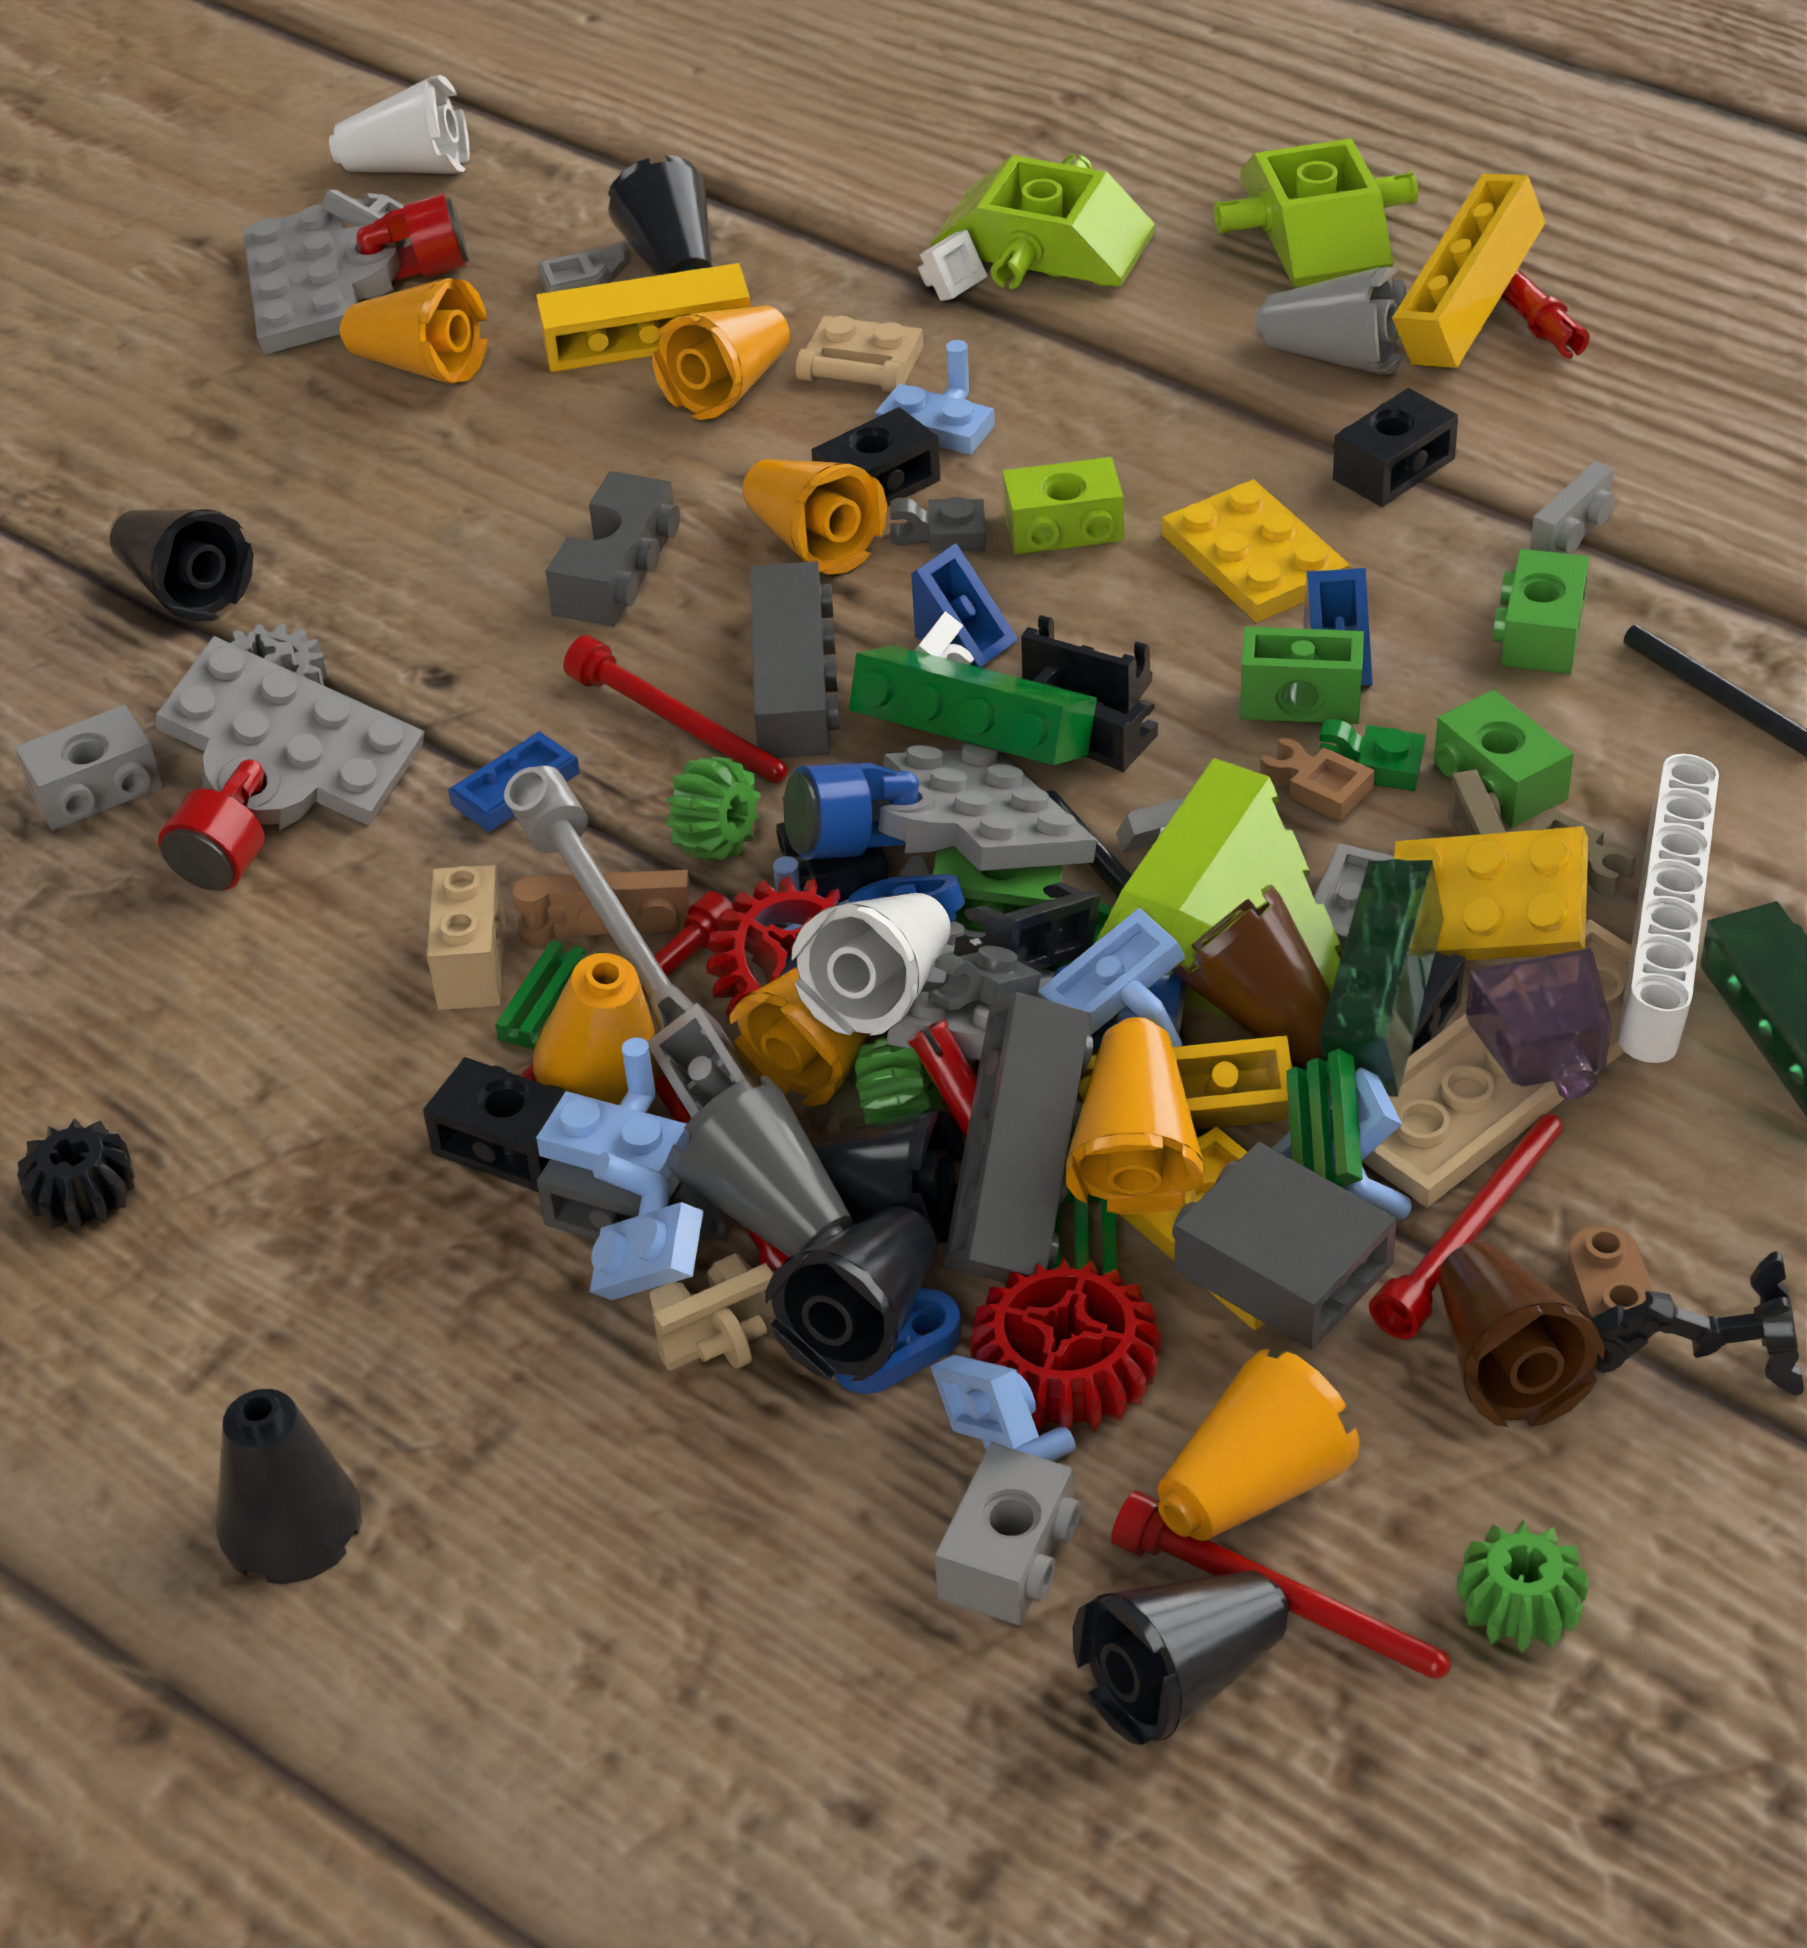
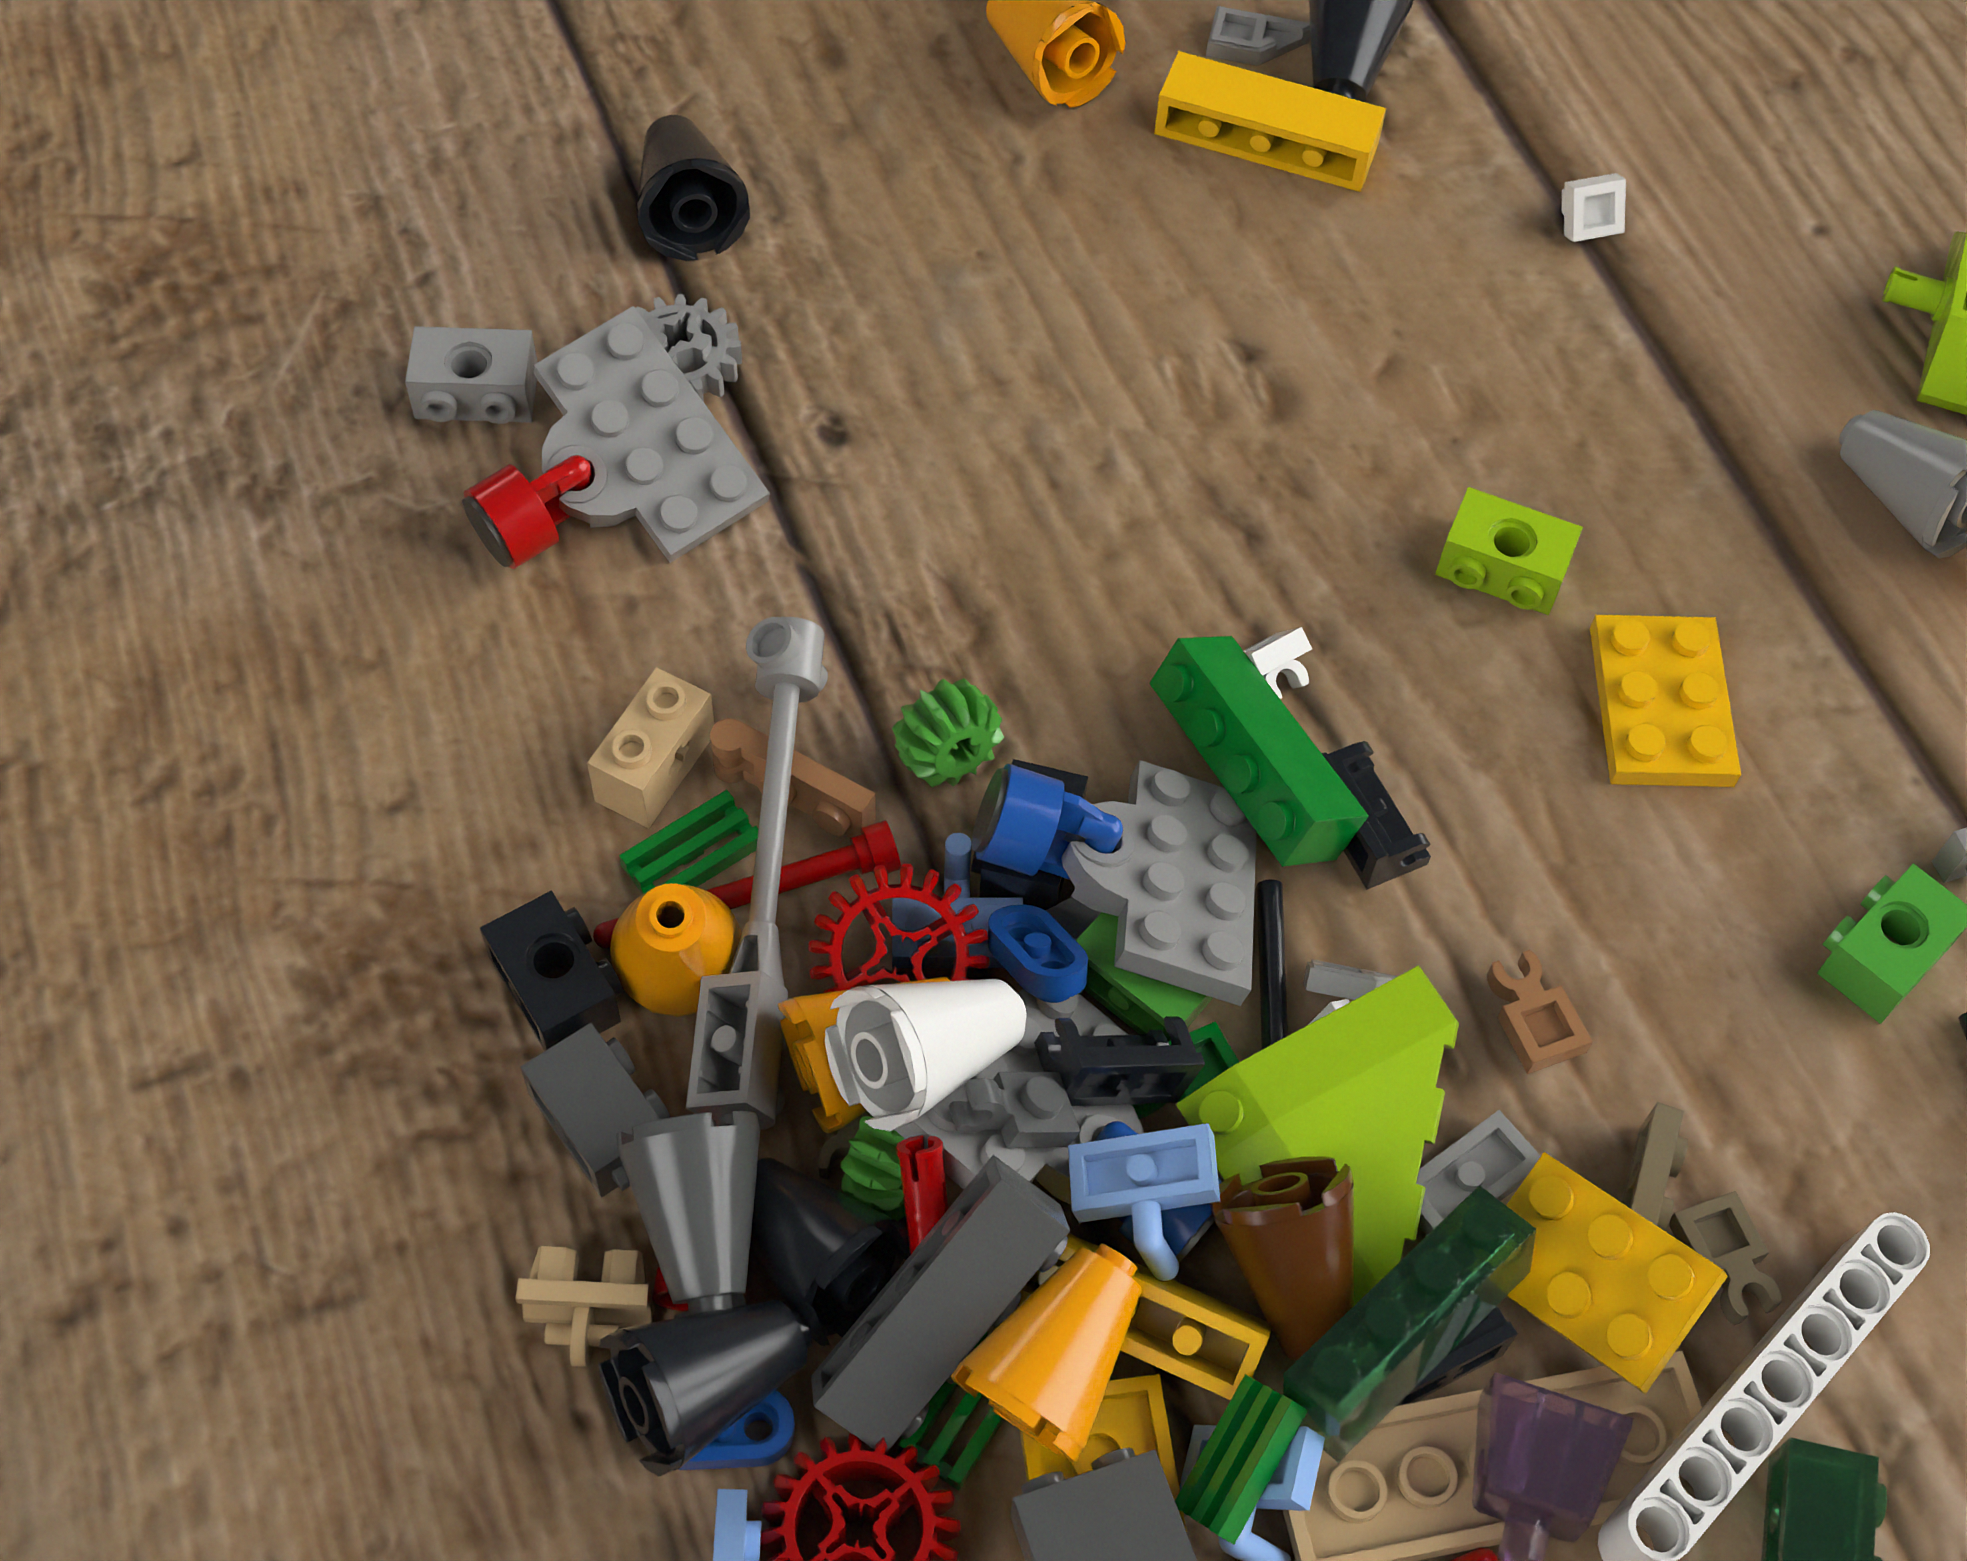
camera: 25 degrees right, 15 degrees up
black gear [17,1118,135,1232] -> none
black cone [216,1389,363,1585] -> none
blue plate [448,731,580,832] -> none
light blue plate [536,1037,690,1179] -> none
dark grey arch [545,471,680,627] -> none
red piece [563,635,788,783] -> none
light blue plate [590,1152,703,1300] -> none
light orange cone [652,305,790,420] -> none
light orange cone [742,459,888,575] -> none
dark grey brick [750,561,840,758] -> none
tan plate [795,316,924,393] -> none
black brick [811,407,941,507] -> none
light blue plate [875,340,995,455] -> none
dark grey plate [890,497,986,551] -> none
blue slope [911,543,1019,668] -> none
lime slope [931,154,1155,289] -> none
black hinge [1021,615,1152,714] -> none
bright green brick [1240,626,1364,724] -> none
blue slope [1304,568,1373,686] -> none
green plate [1319,719,1426,792] -> none
black brick [1333,388,1458,507] -> none
bright green brick [1434,689,1574,828] -> none

